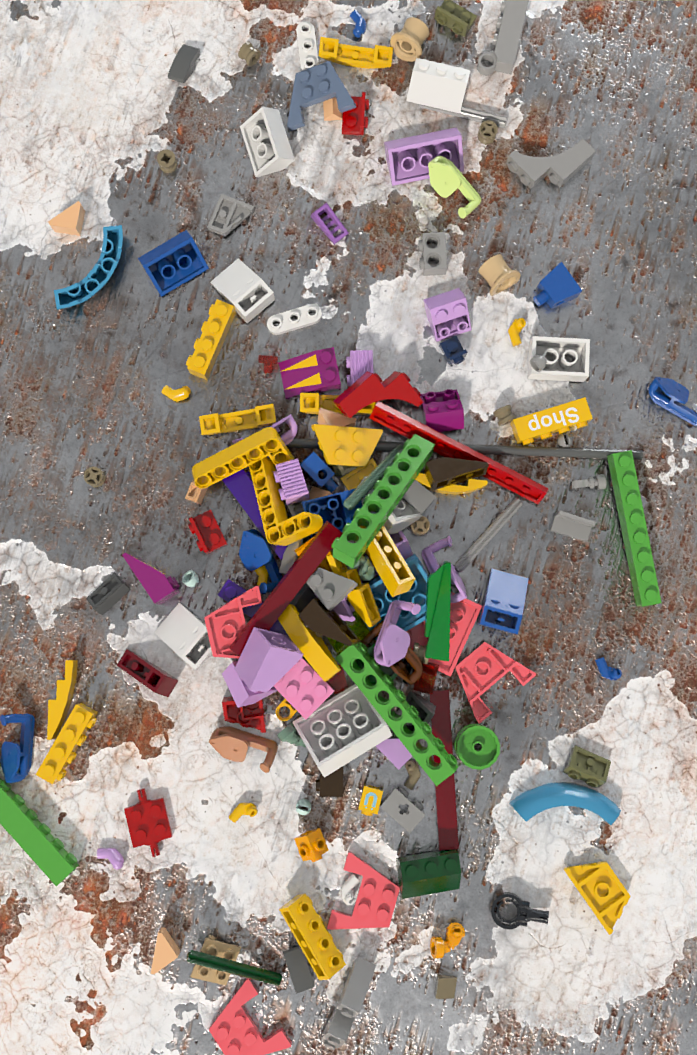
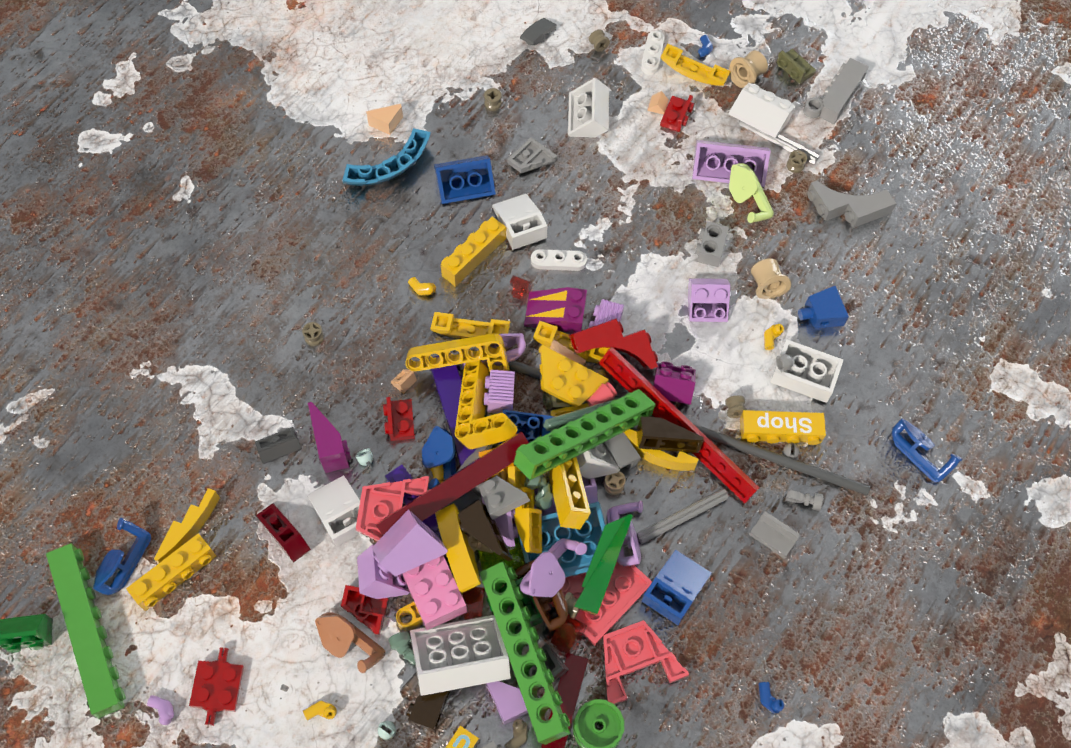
camera: 20 degrees right, 20 degrees down
sand blue wing [287,61,356,131] -> none
blue torso [300,452,339,493] -> none
medium lavender slope [311,202,349,245] -> none
dark blue bracket [439,336,468,365] -> none
bright green brick [607,450,662,607] -> none
none -> coral cone [586,382,617,406]

